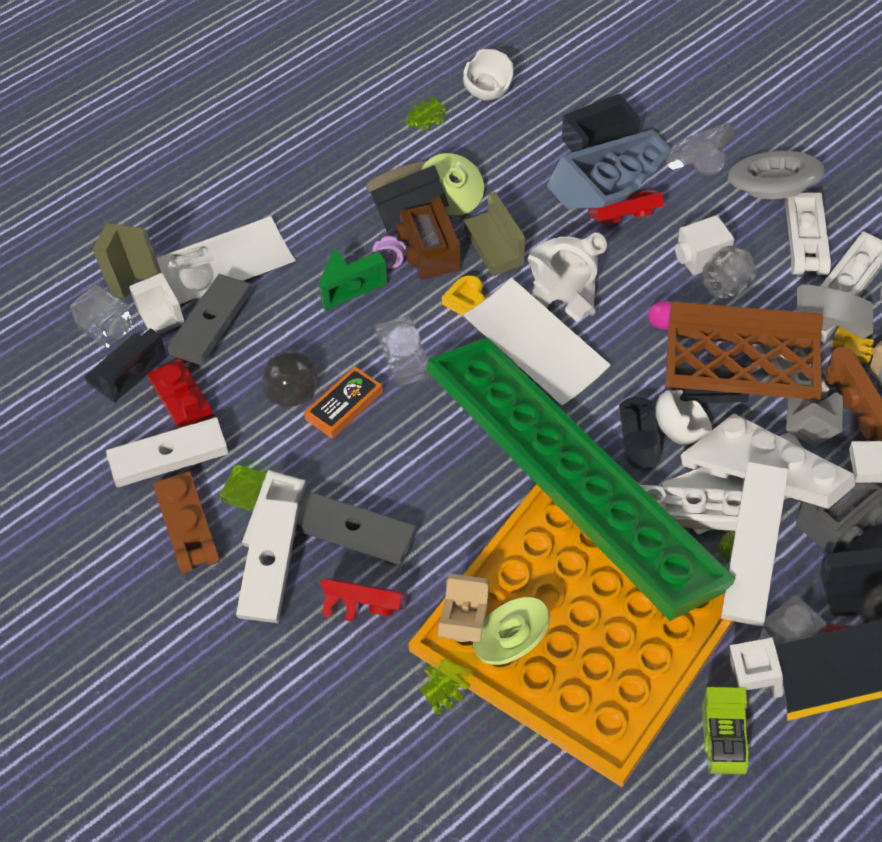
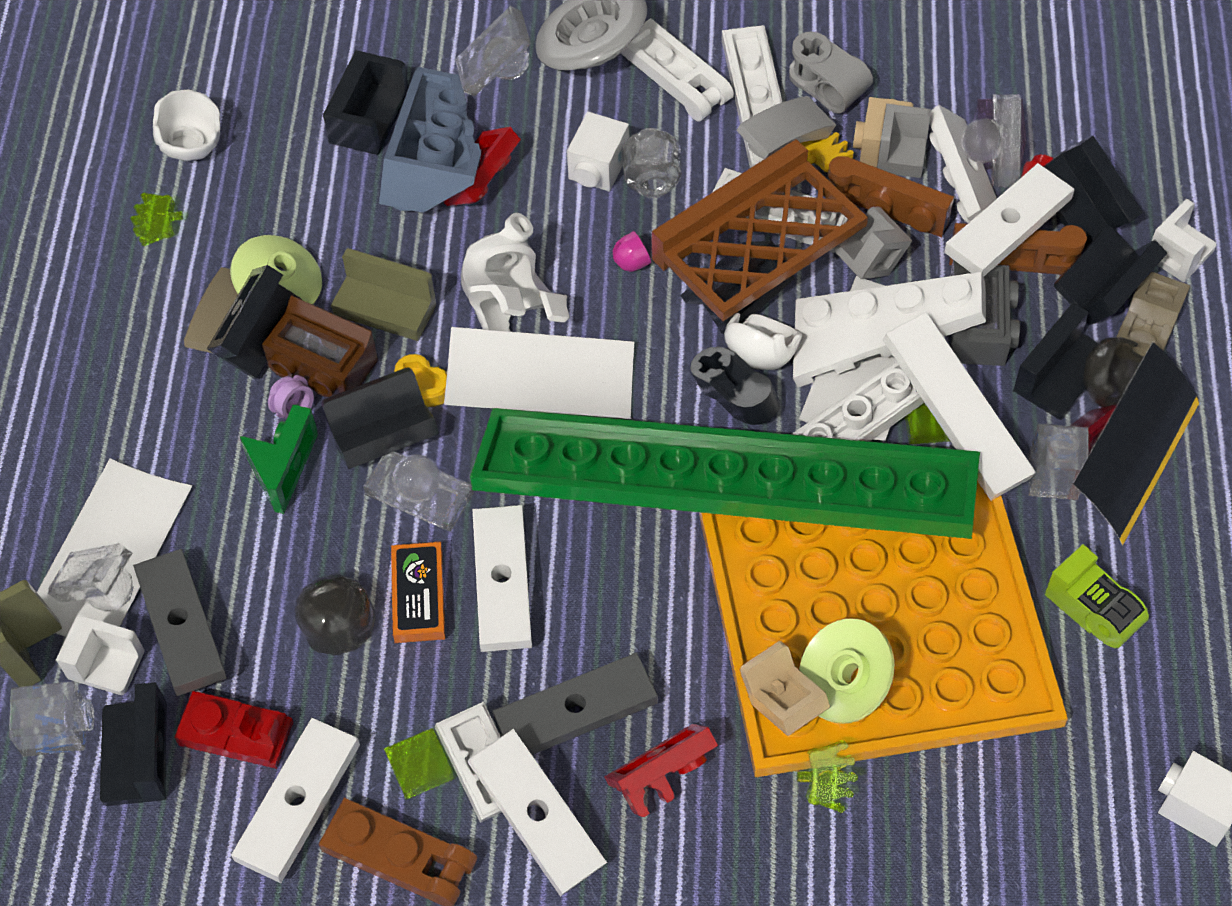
camera: 45 degrees left, 5 degrees up
white panel [730,638,783,698] -> none
none -> black panel [321,367,439,469]
none -> white tile [472,505,532,652]

